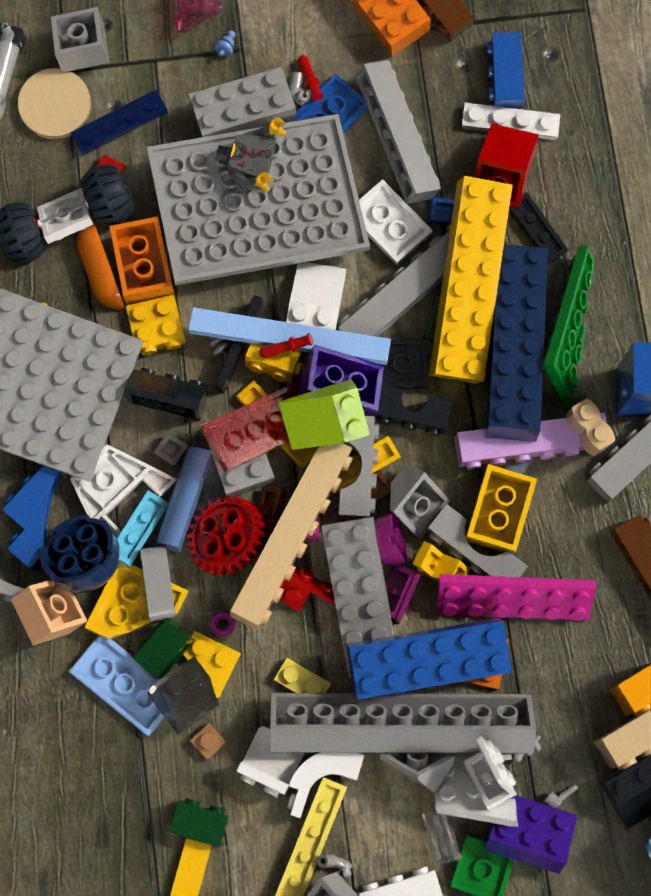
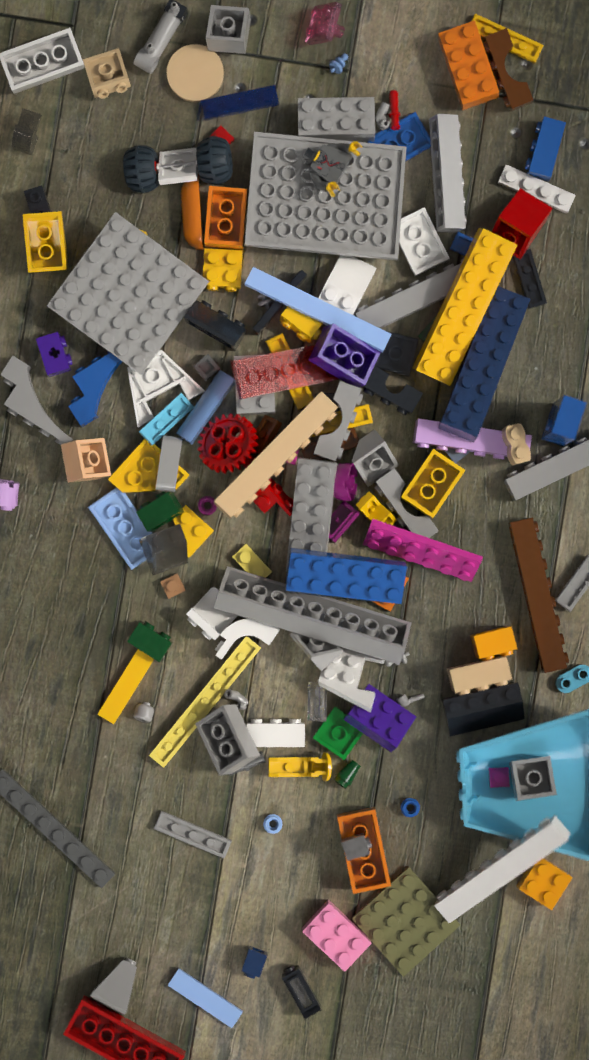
camera: 15 degrees right, 10 degrees up
dark blue cylinder [41,515,120,593] -> none
red piece [259,333,314,359] -> none
lime slope [278,379,370,450] -> none
white bracket [464,736,517,810] -> none
green wing [543,245,595,409] -> none

